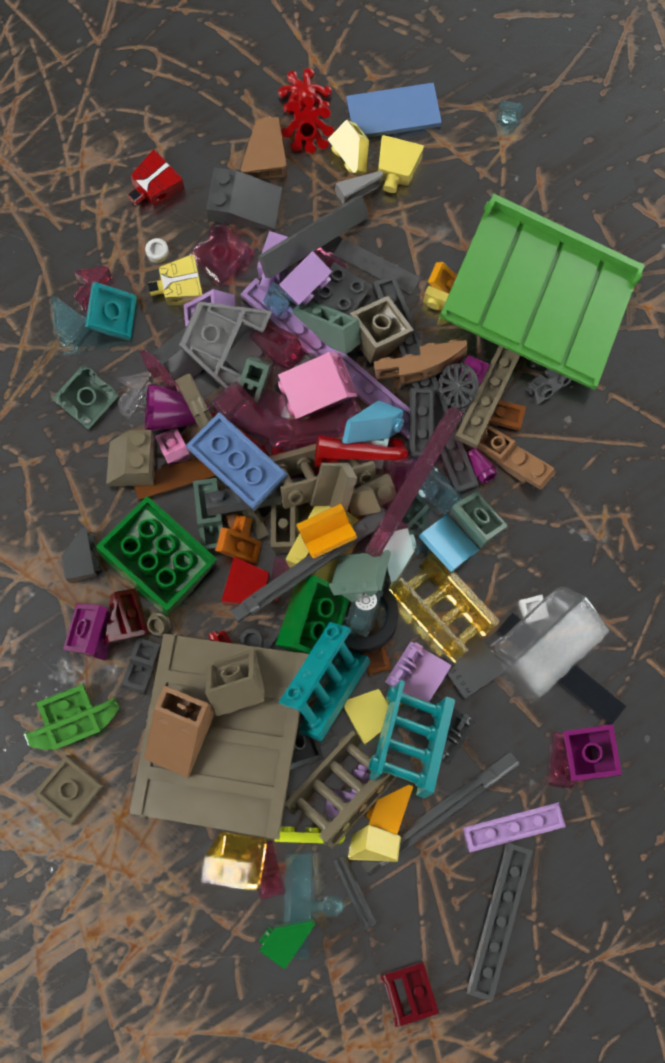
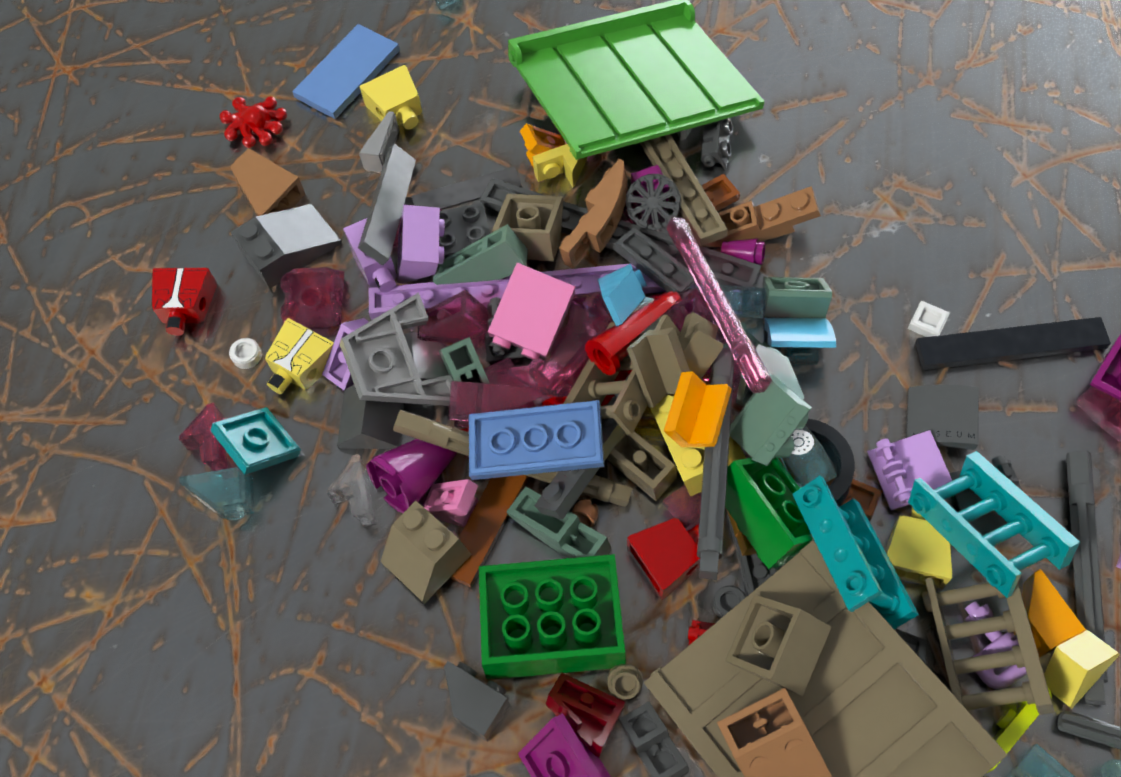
camera: 40 degrees left, 15 degrees down
sand green slope [52,365,119,429] -> none
clear pink slope [139,350,178,392] -> none
orange hinge [215,516,262,564] -> none
clear light blue slope [263,282,290,317] -> none
red animal [281,95,334,153] -> none
light yellow slope [328,120,369,175] -> none
clear yellow fence [389,552,500,663] -> none
clear windscreen [494,587,610,698] -> none

